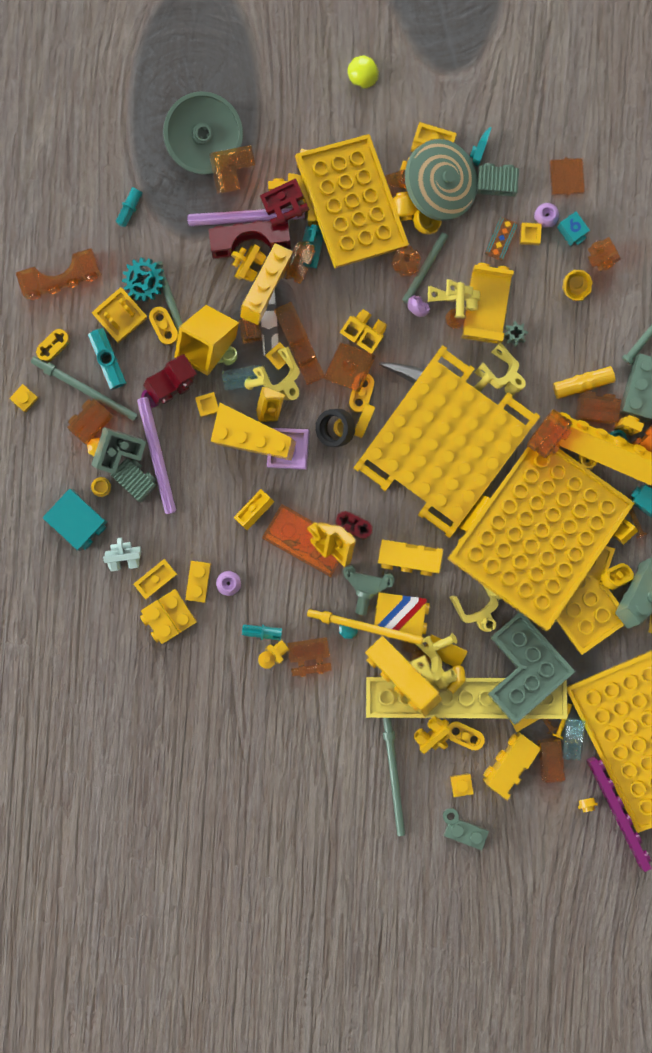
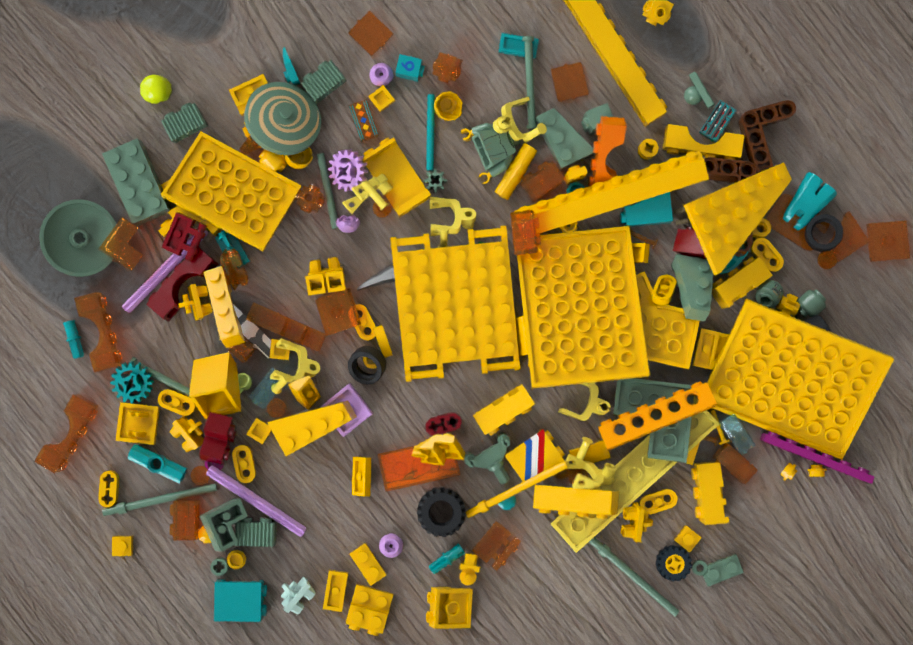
camera: 45 degrees left, 0 degrees up
yellow arm [446,665,466,694] -> none
none -> clear orange arch [74,292,122,372]
none -> sand green brick [102,138,171,226]
none -> sand green brick [161,103,208,144]
none -> yellow hips [170,416,204,452]
none -> clear orange tile [191,465,210,485]
none -> sand green bush [210,557,229,576]
none -> yellow plate [232,445,256,483]
none -> clear orange plate [267,398,286,418]
none -> lavender gear [328,149,368,192]
none -> black tyre [417,487,466,537]
none -> teal bar [426,94,435,171]
none -> yellow plate [426,587,473,629]
none -> sand green torso [461,123,521,184]
none -> light yellow piece [493,97,547,143]
none -> light orange brick [598,382,717,451]
none -> black wheel [655,545,692,581]
none -> yellow wing [692,328,729,370]
none -> yellow plate [807,465,827,477]

